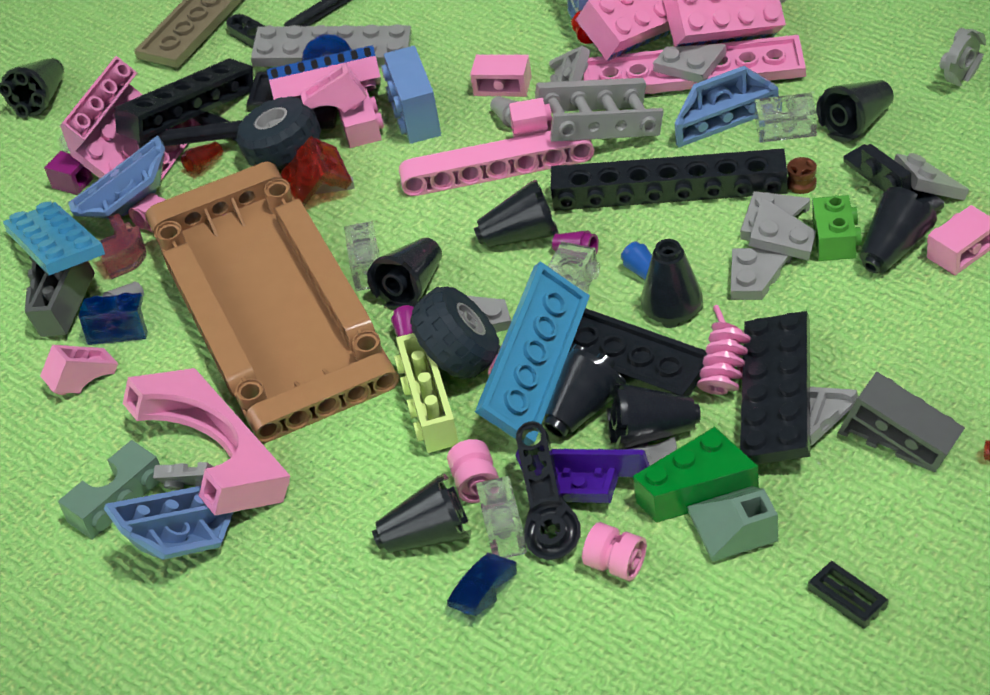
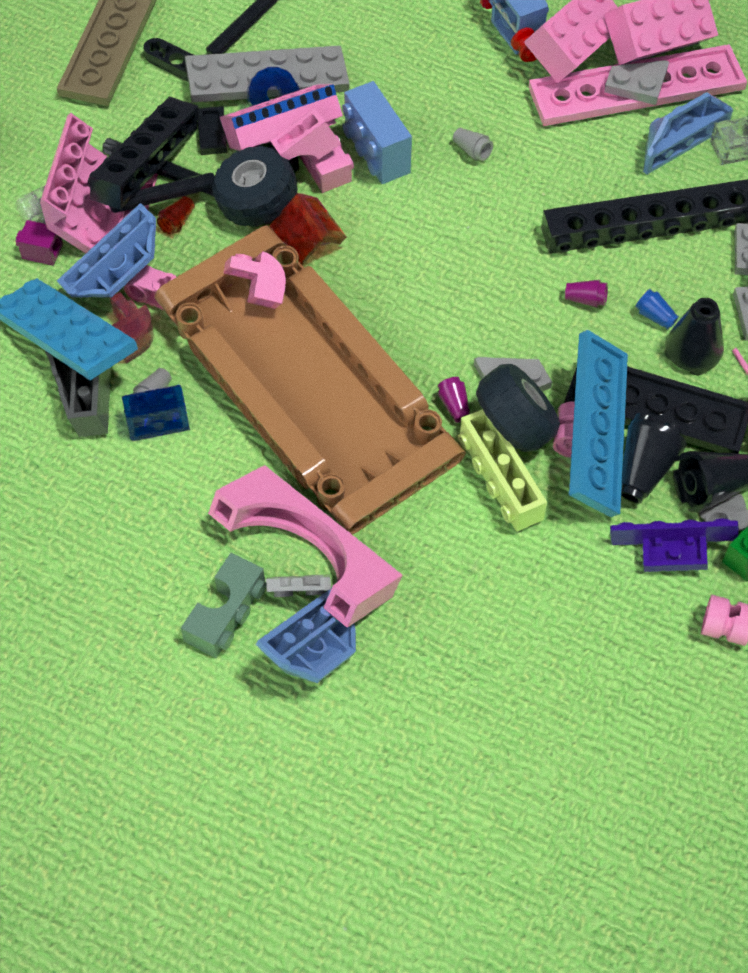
camera: 20 degrees left, 15 degrees up
bright pink arch [40,345,118,395] -> none
clear brick [344,221,380,292] -> none
black cone [367,237,442,310] -> none
black cone [372,473,472,553] -> none
bright pink beam [399,131,595,196] -> none
bright pink wheel [447,439,500,503] -> none
clear blue slope [447,553,517,616] -> none
bright pink brick [470,55,532,97] -> none
black cone [474,179,559,248] -> none
clear brick [476,476,527,561] -> none
bright pink brick [509,97,552,138] -> none
black beam [516,421,581,561] -> none
light grey fence [535,78,664,142] -> none
clear brick [548,242,600,294] -> none
light grey wing [549,45,590,82] -> none
none -> bright pink brick [223,251,286,309]

